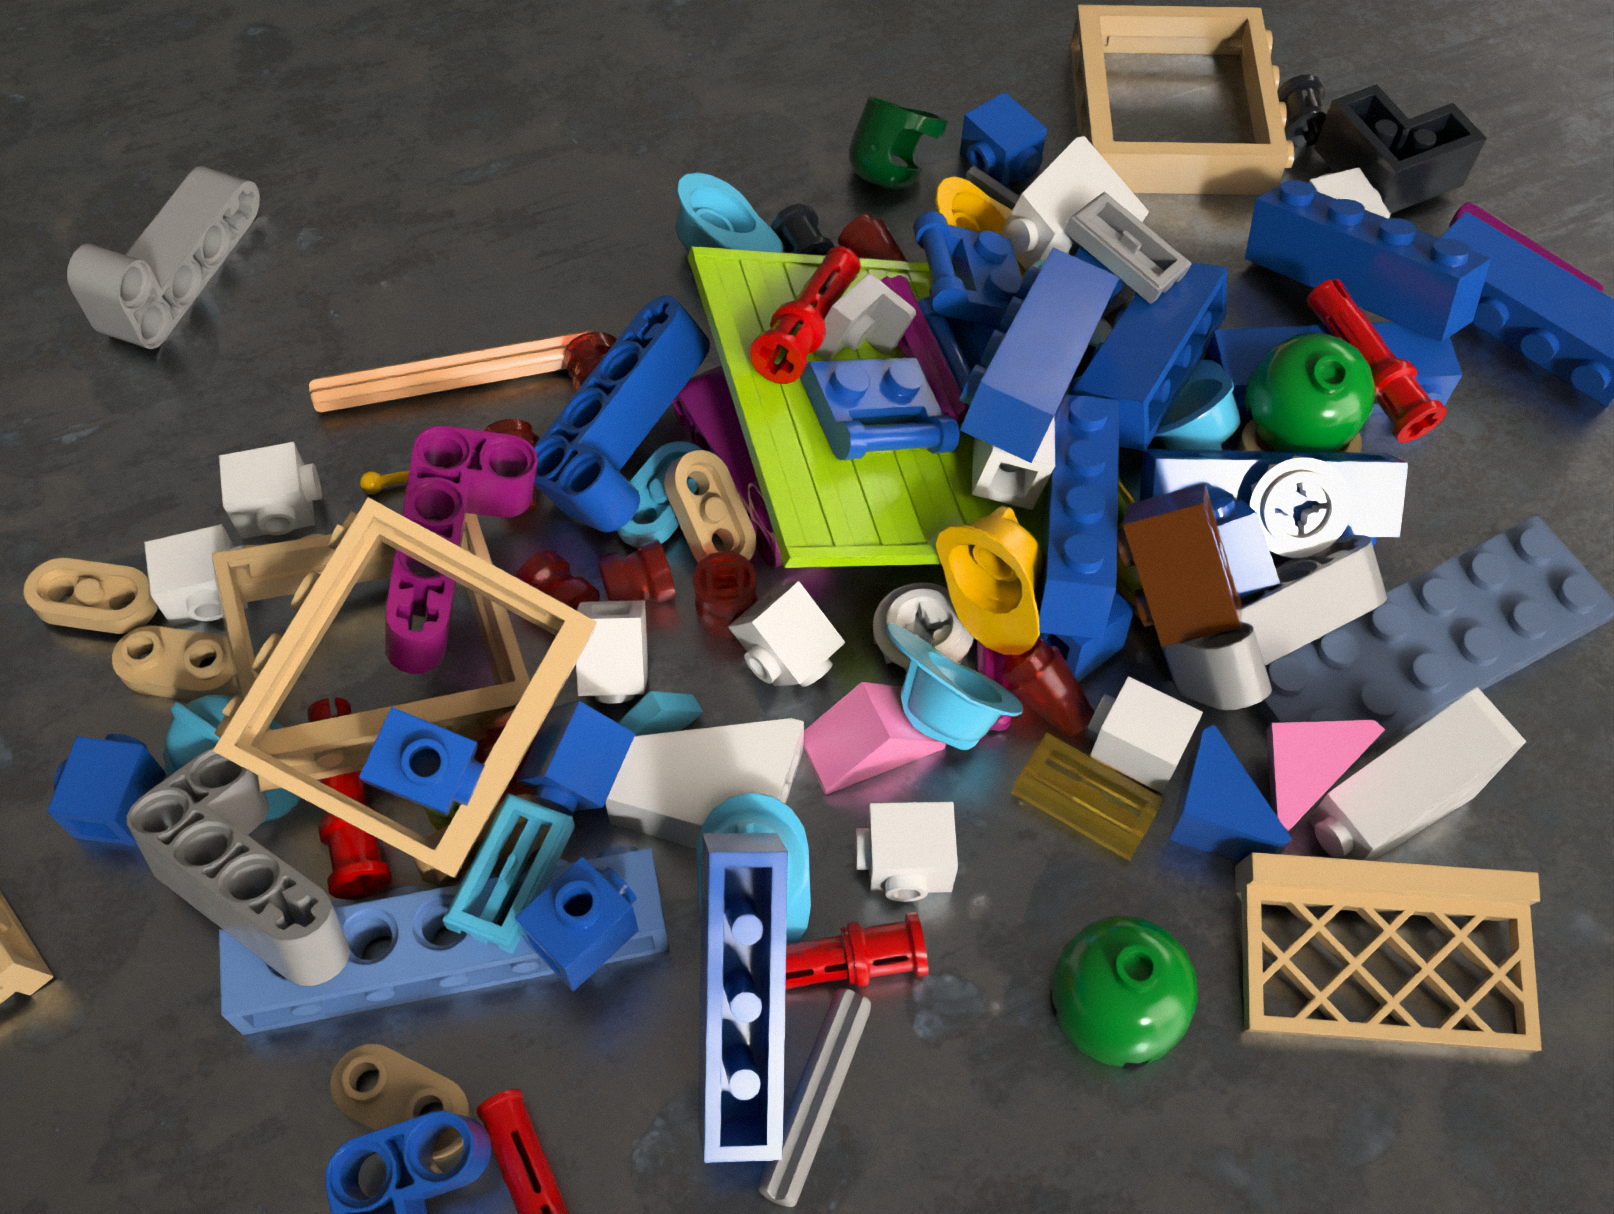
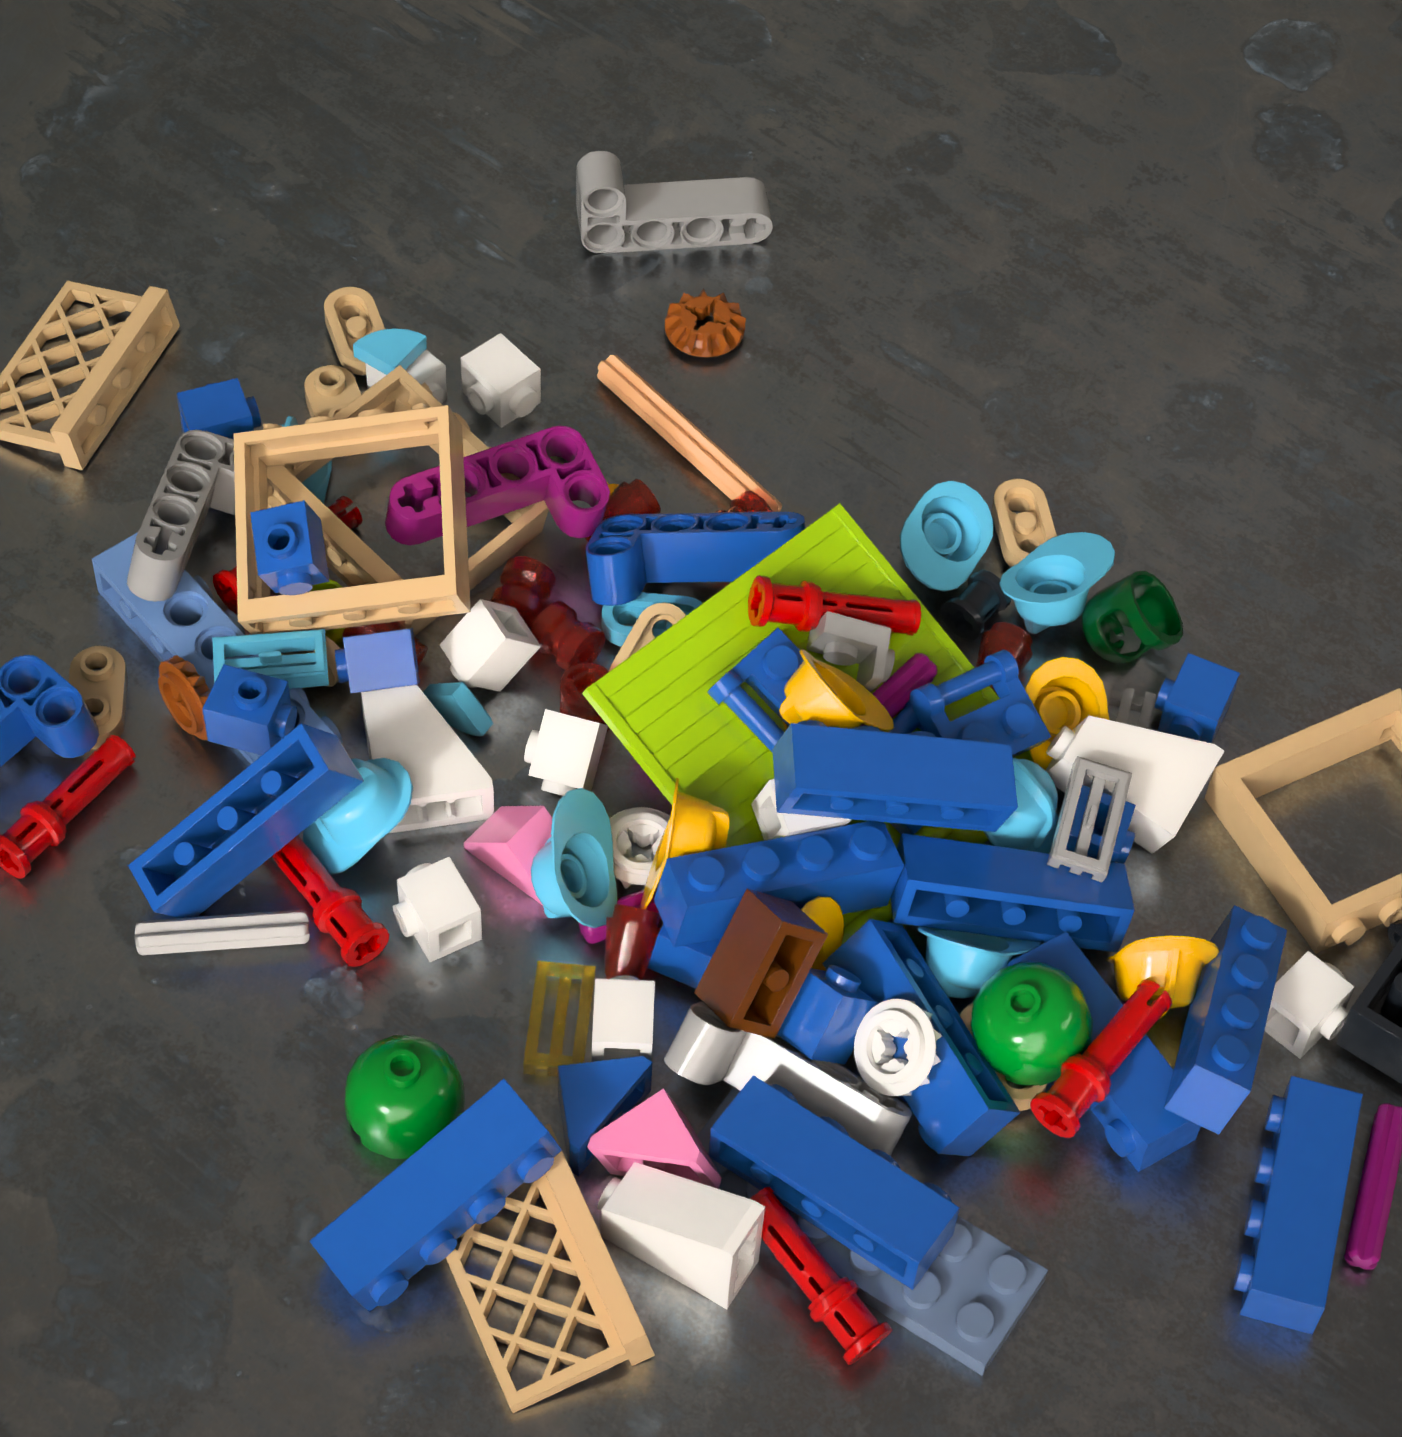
camera: 60 degrees right, 5 degrees down
none -> dark orange gear [158,655,211,740]
none -> blue brick [310,1079,562,1312]
none -> medium azure tile [353,328,427,375]
none -> dark orange gear [665,288,746,357]
none -> blue brick [708,1075,960,1290]
none -> red pin [750,1186,893,1365]
none -> yellow piece [779,649,894,732]
none -> tan plate [991,479,1057,567]
none -> medium azure piece [1000,532,1115,634]
none -> yellow piece [1107,936,1219,1019]

